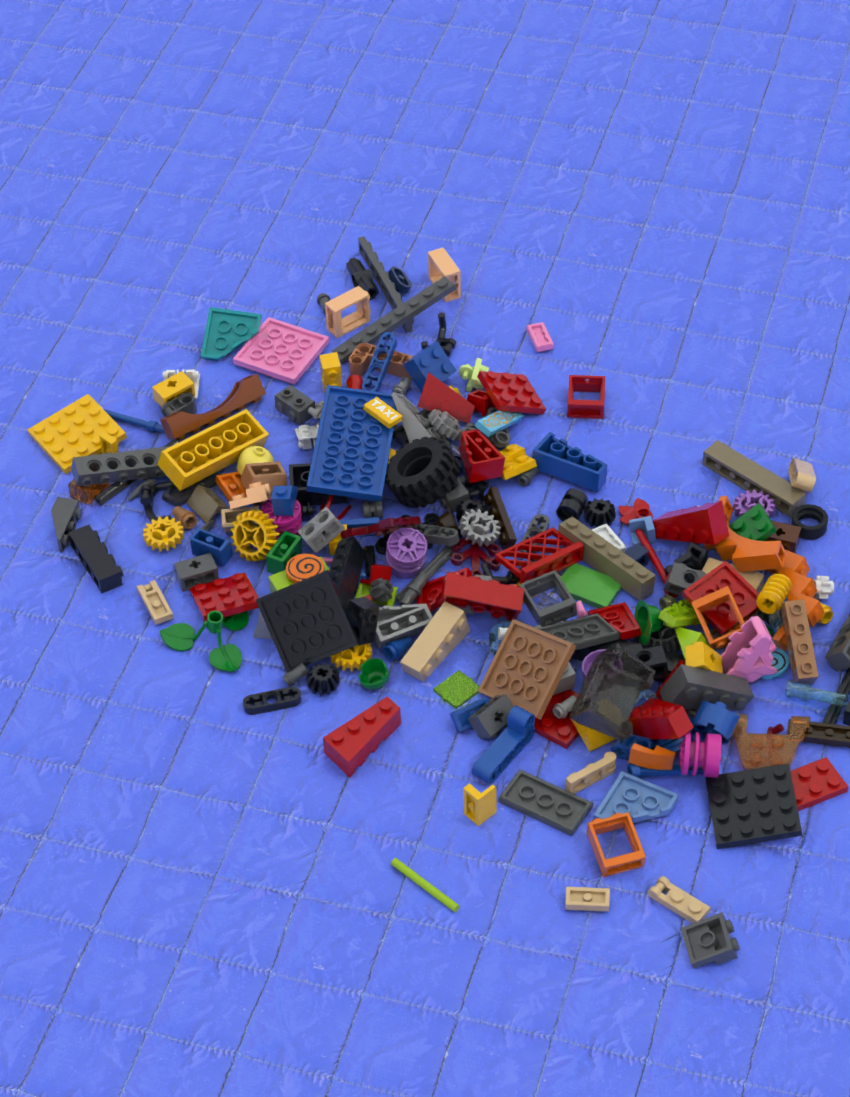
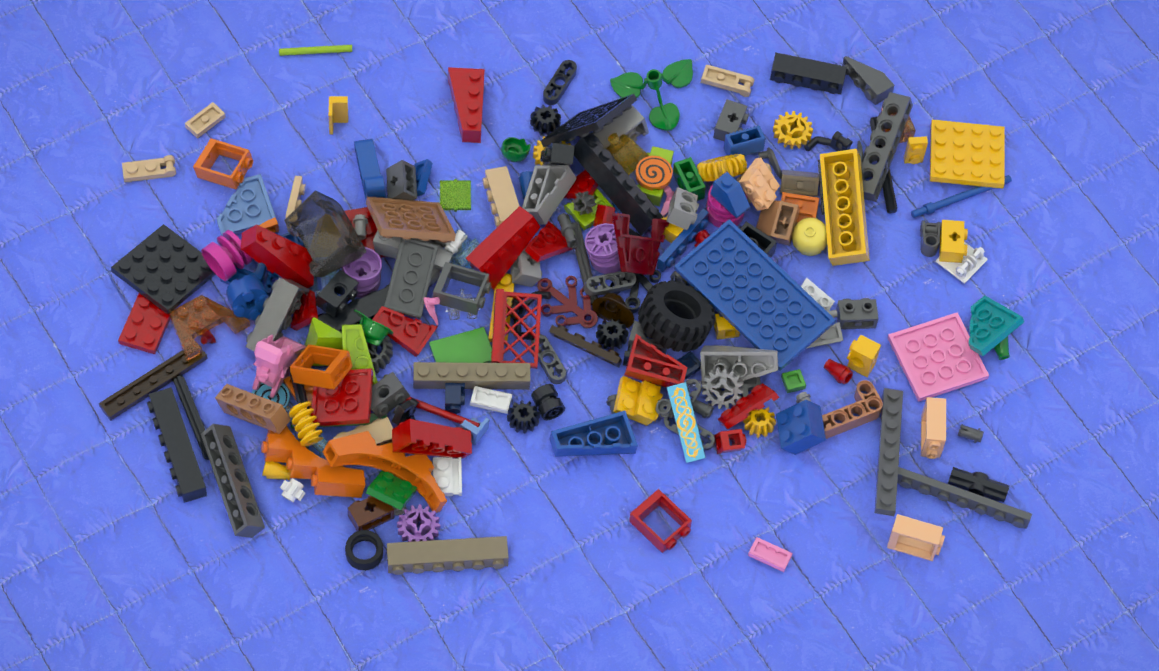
camera: 125 degrees right, 15 degrees up
dark orange arch [160,374,266,441] -> none
medium nougat cone [172,506,197,529] -> none
red plate [189,573,259,621] -> none
dark grey pin [282,663,308,686] -> none
blue beam [362,332,397,392] -> none
yellow tile [363,397,403,429] -> none
dark blue plate [388,266,412,293] -> none
black piece [421,313,456,357] -> none
yellowish green hips [458,357,489,392] -> none
light grey gear [459,509,501,547] -> none
red plate [477,371,546,414] -> none
dark grey tile [499,769,593,836] -> none
red plate [619,498,653,525] -> none
dark grey plate [681,913,740,968] -> none
yellow brick [685,642,723,673] -> none
clear light blue pin [785,679,849,707] -> none
tan beam [788,458,816,493] -> none

